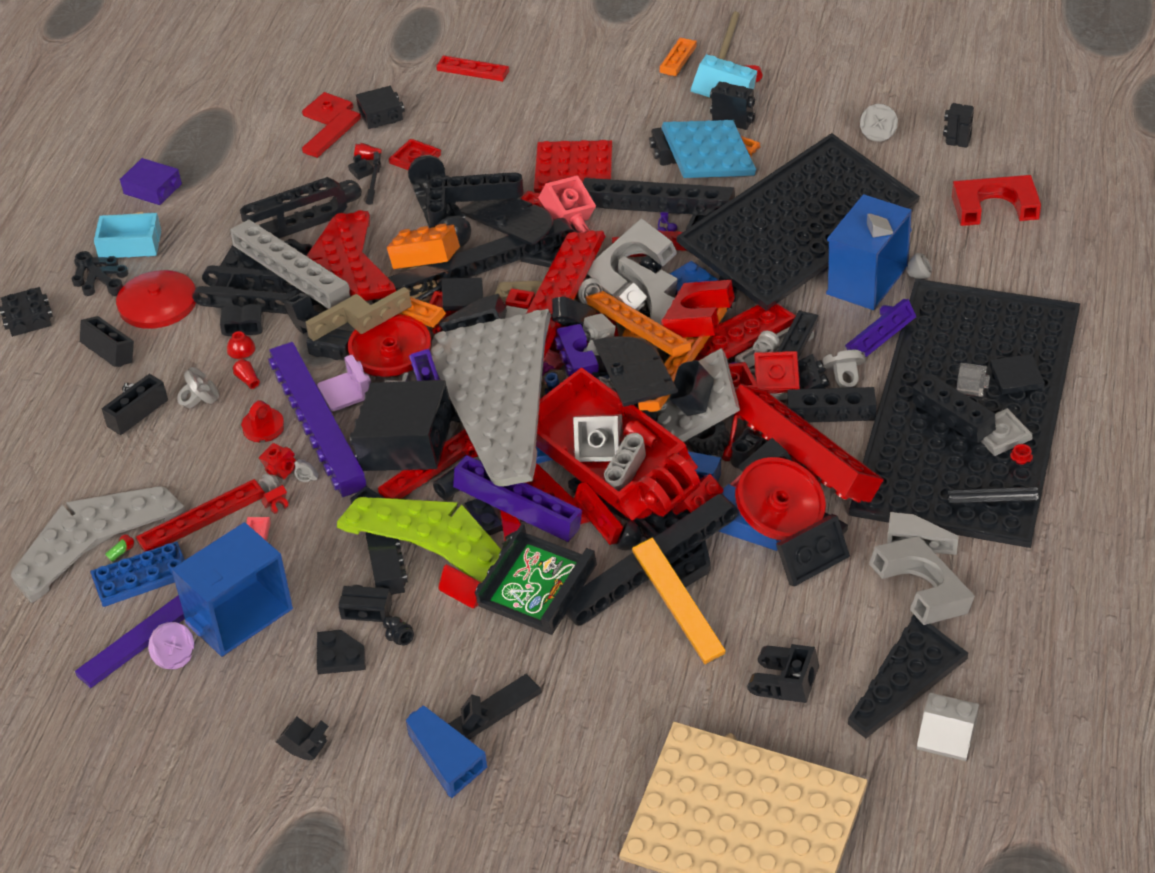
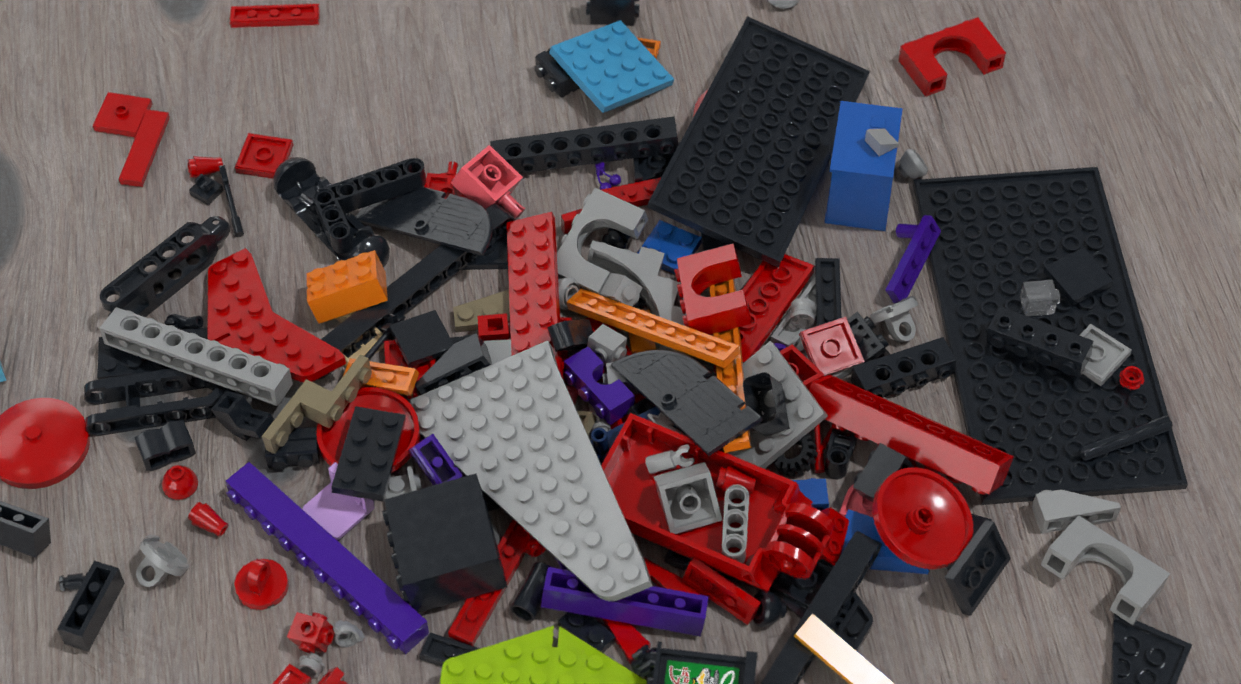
camera: 25 degrees left, 10 degrees up
black brick [356,85,405,129] -> none
red plate [534,140,613,193] -> none
none -> black plate [332,406,406,502]
none -> light grey bar [646,445,694,474]

